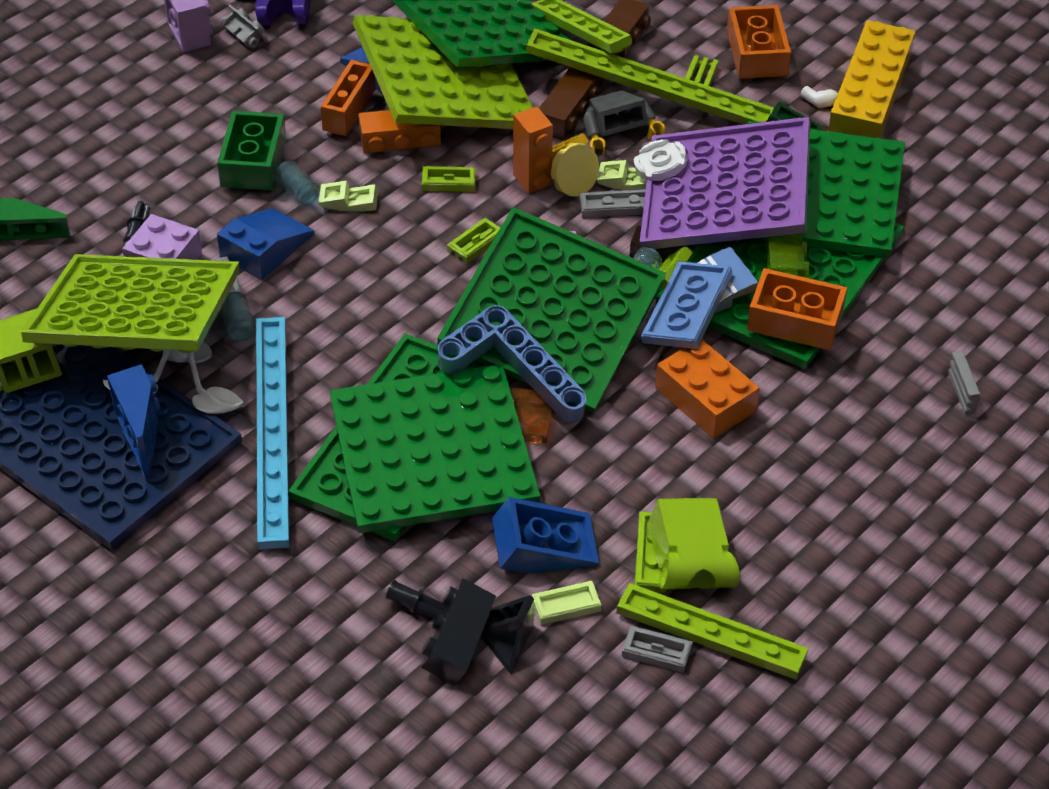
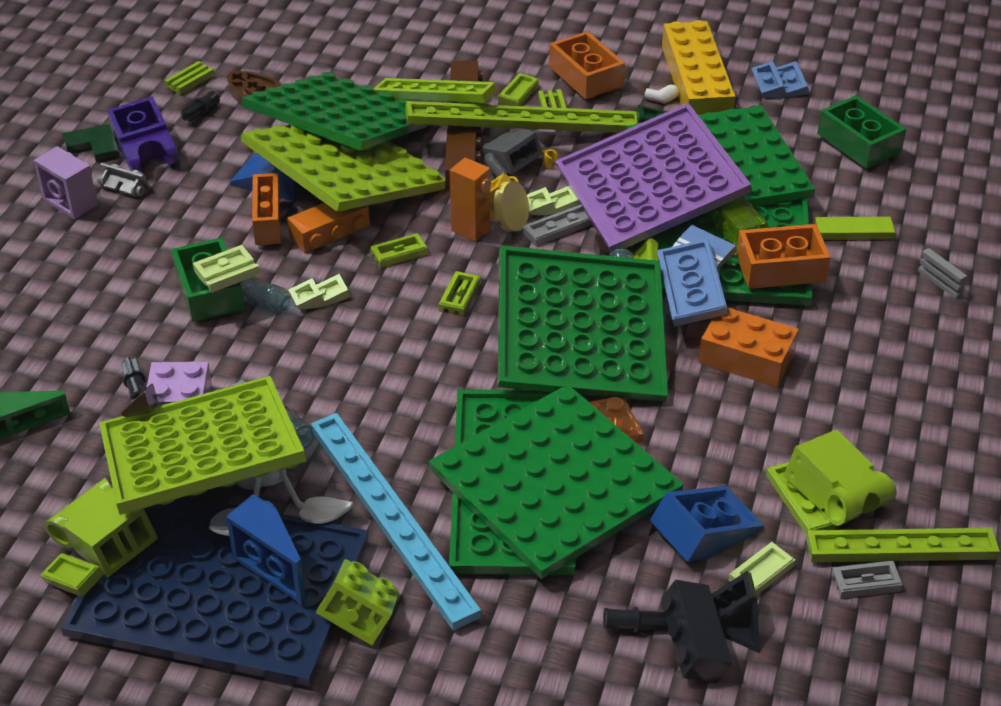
camera: 25 degrees left, 5 degrees down
blue slope [217,208,315,280] -> none
medium blue beam [438,305,586,423] -> none
white tile [634,139,688,181] -> none
none -> dark brown slope [121,383,158,417]
none -> yellowish green plate [193,245,260,293]
none -> lime bracket [316,559,399,645]
none -> lime tile [498,73,539,106]
none -> medium blue slope [751,61,809,98]
none -> lime tile [814,217,895,240]
none -> green brick [817,95,906,169]

